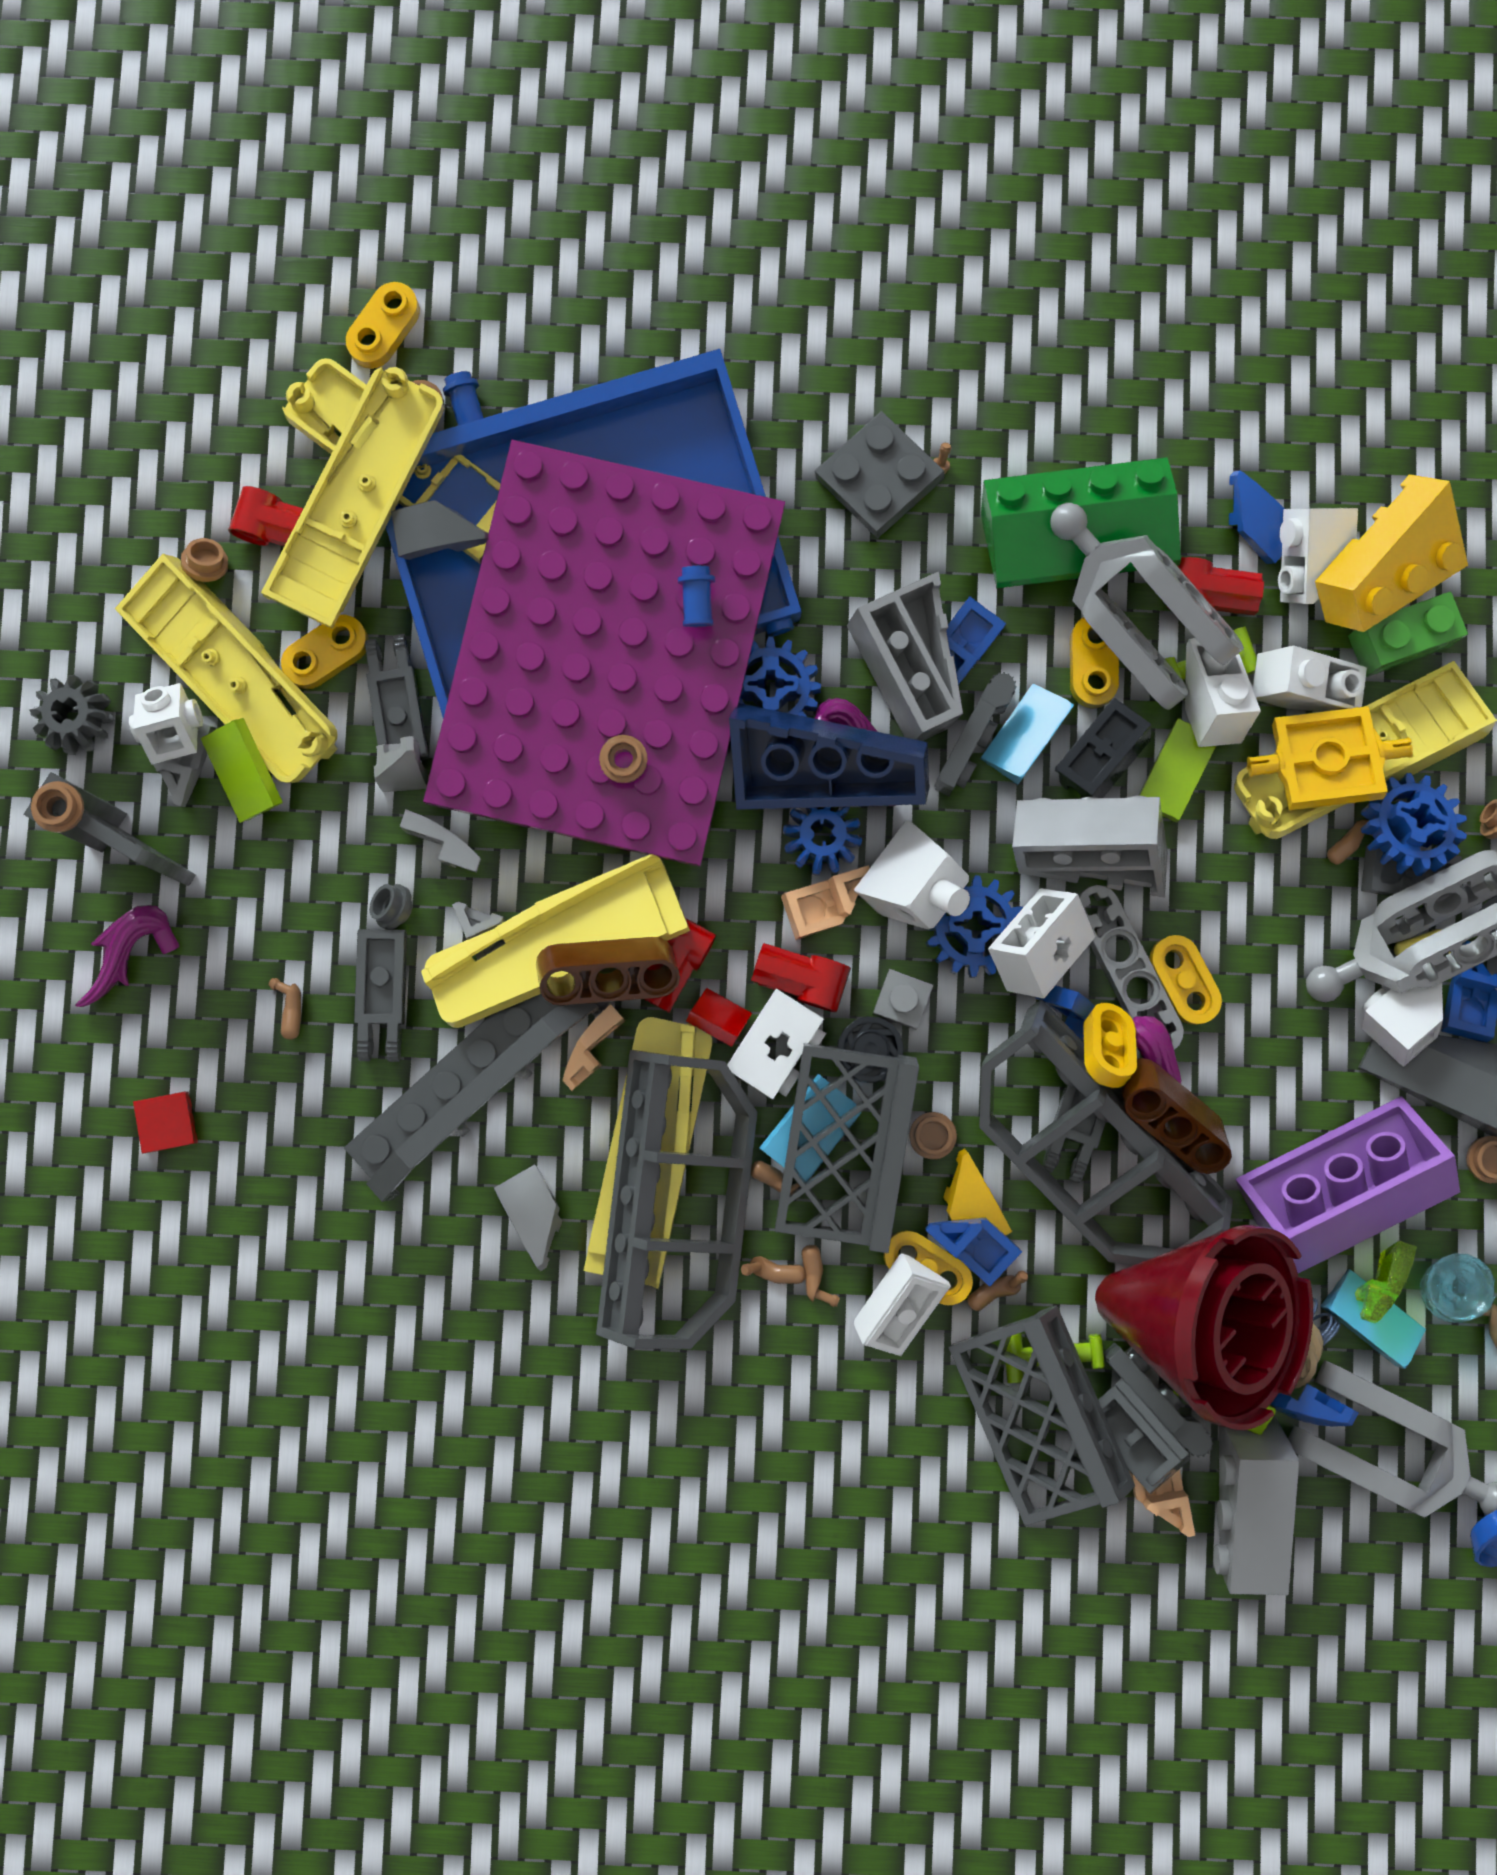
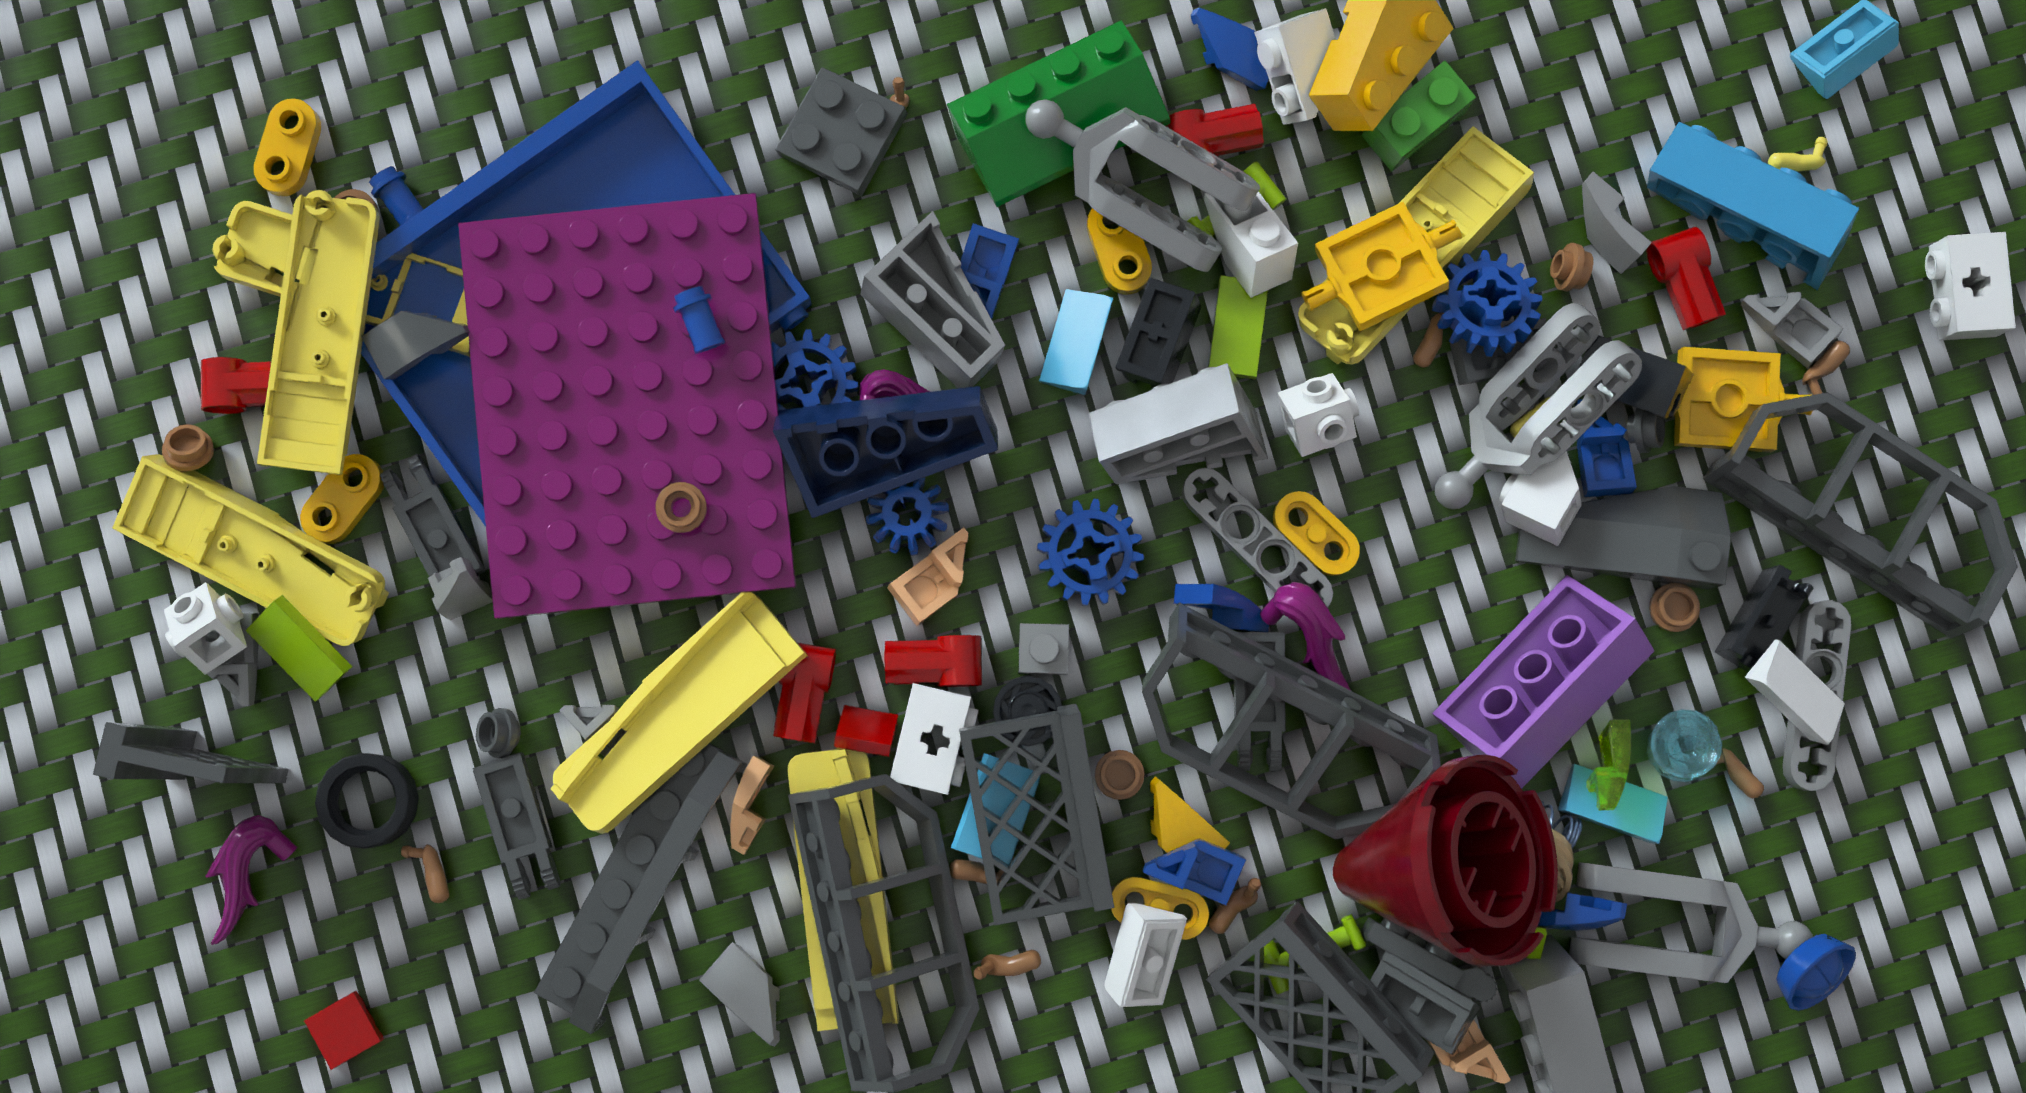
camera: 25 degrees left, 0 degrees up
dark grey gear [29,675,115,755] -> none
medium nougat plate [31,781,84,833] -> none
light grey slope [400,810,481,872] -> none
reddish brown beam [536,937,680,1005] -> none
medium nougat piece [801,1245,840,1307] -> none
white torso [854,820,970,930] -> none
dark grey hinge [934,672,1017,797] -> none
white brick [988,888,1095,998] -> none
yellow plate [1084,1003,1137,1088] -> none
reddish brown beam [1120,1058,1232,1174] -> none
white slope [1253,645,1367,712] -> none
none -> black tyre [315,753,419,849]
none -> white brick [1277,373,1360,457]

